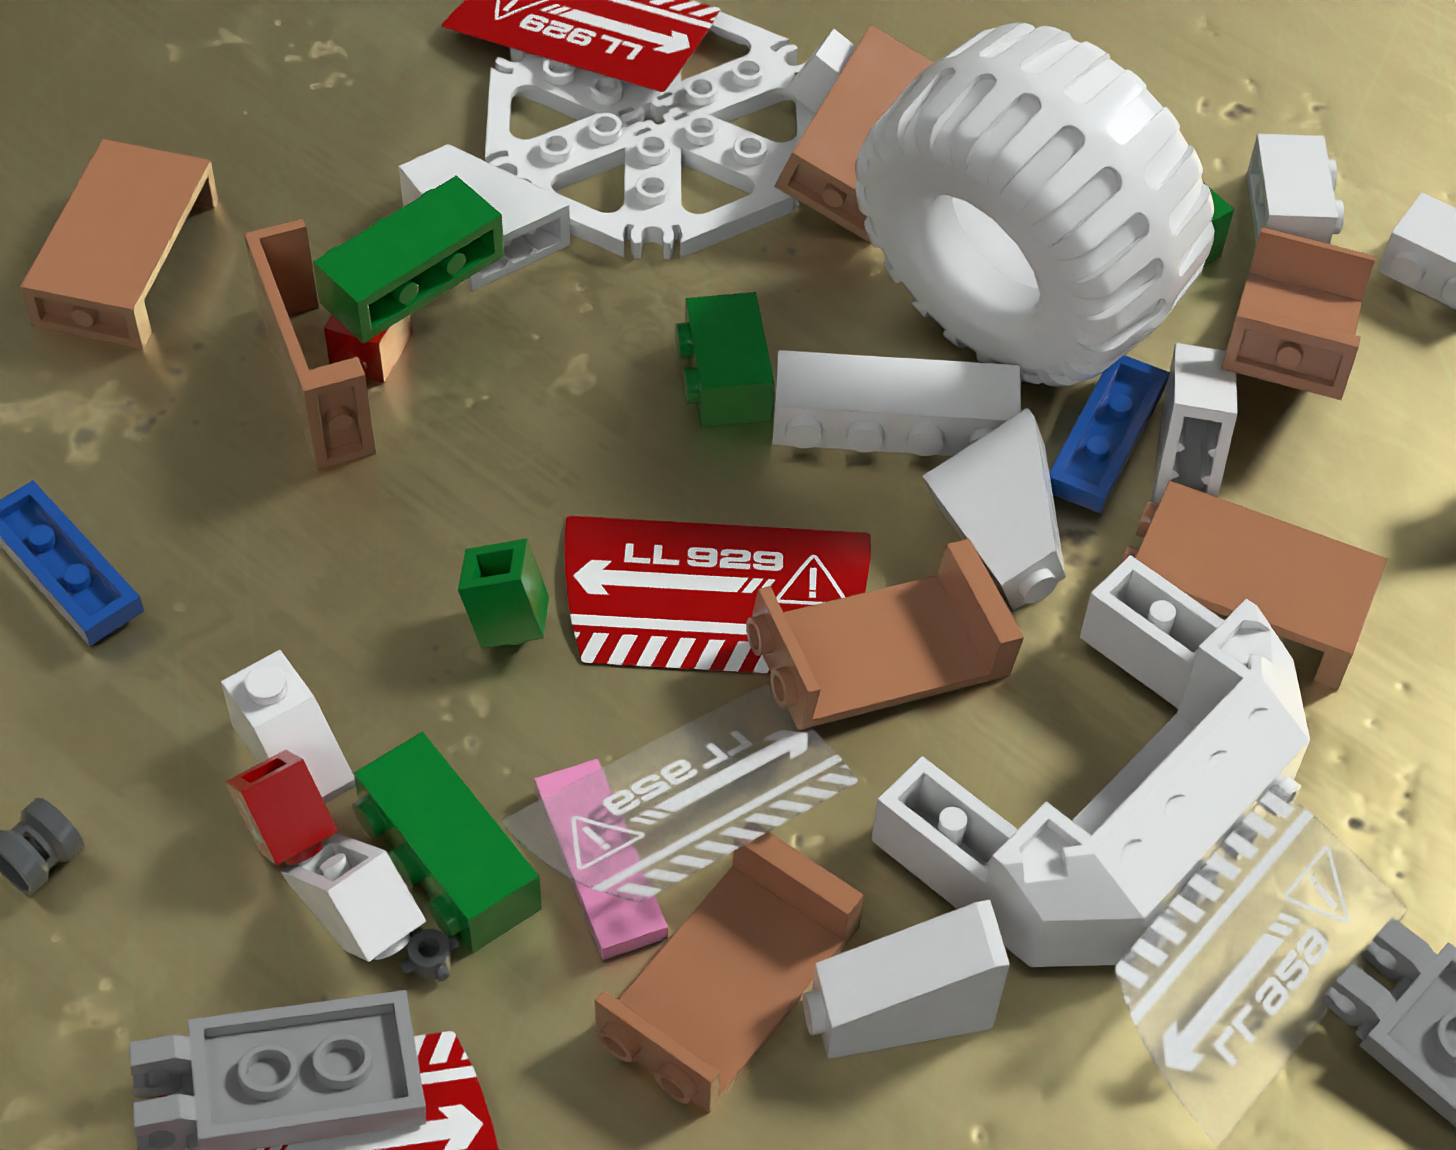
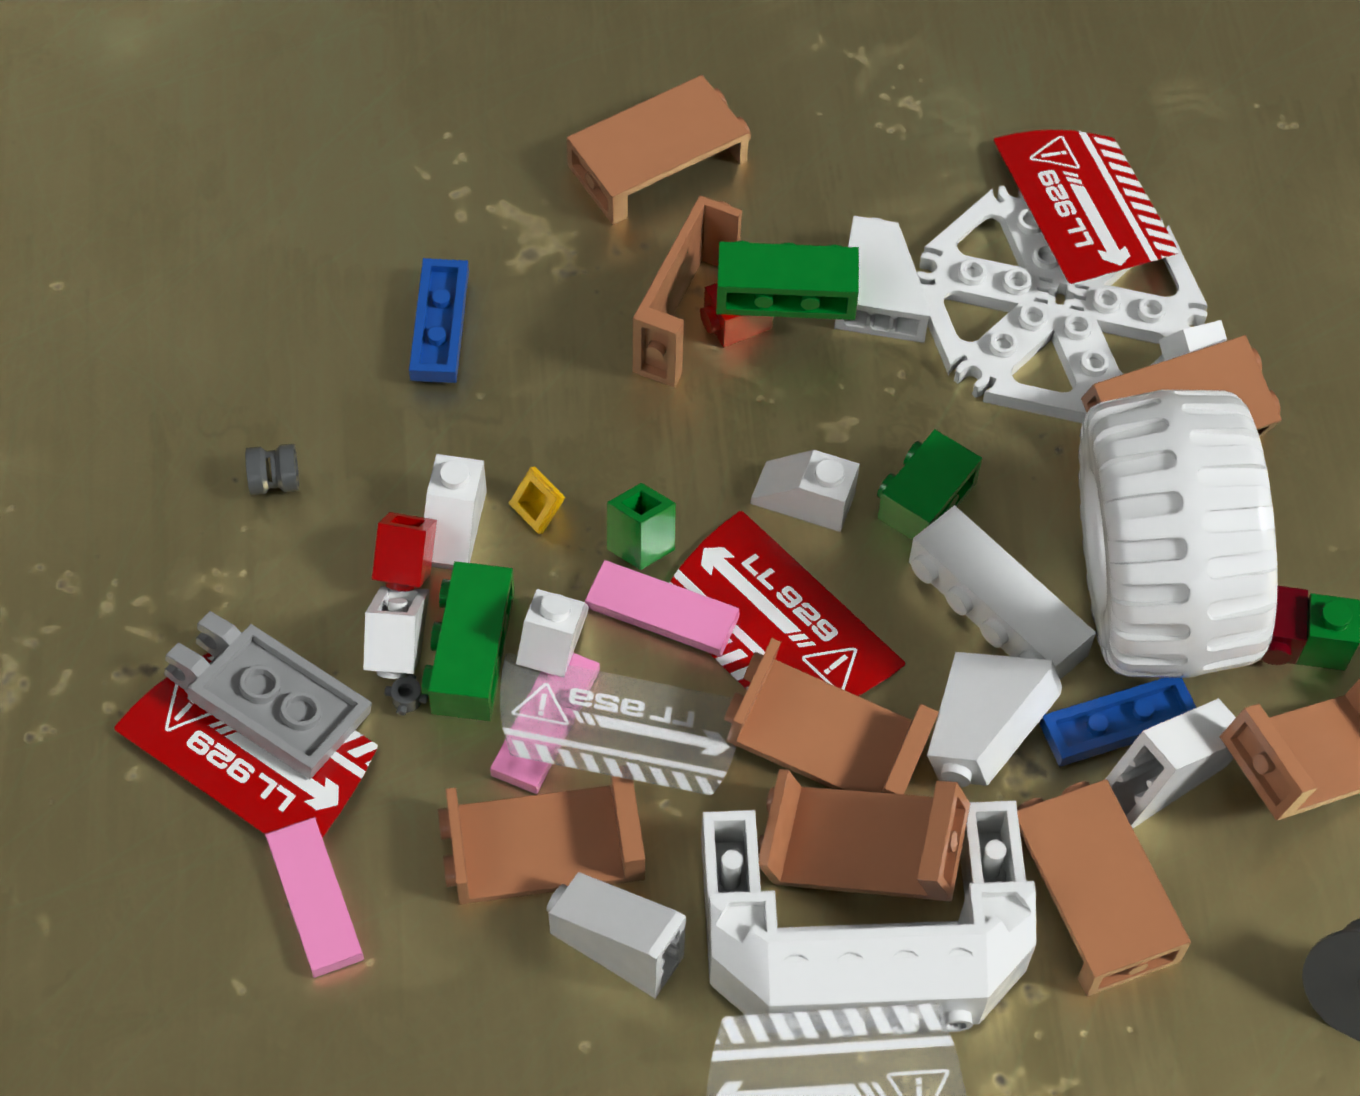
camera: 45 degrees right, 5 degrees up
none -> yellow slope [508,467,565,534]
none -> white slope [516,589,589,678]
none -> bright pink tile [585,560,740,657]
none -> white slope [750,450,860,532]
none -> nougat panel [757,769,970,901]

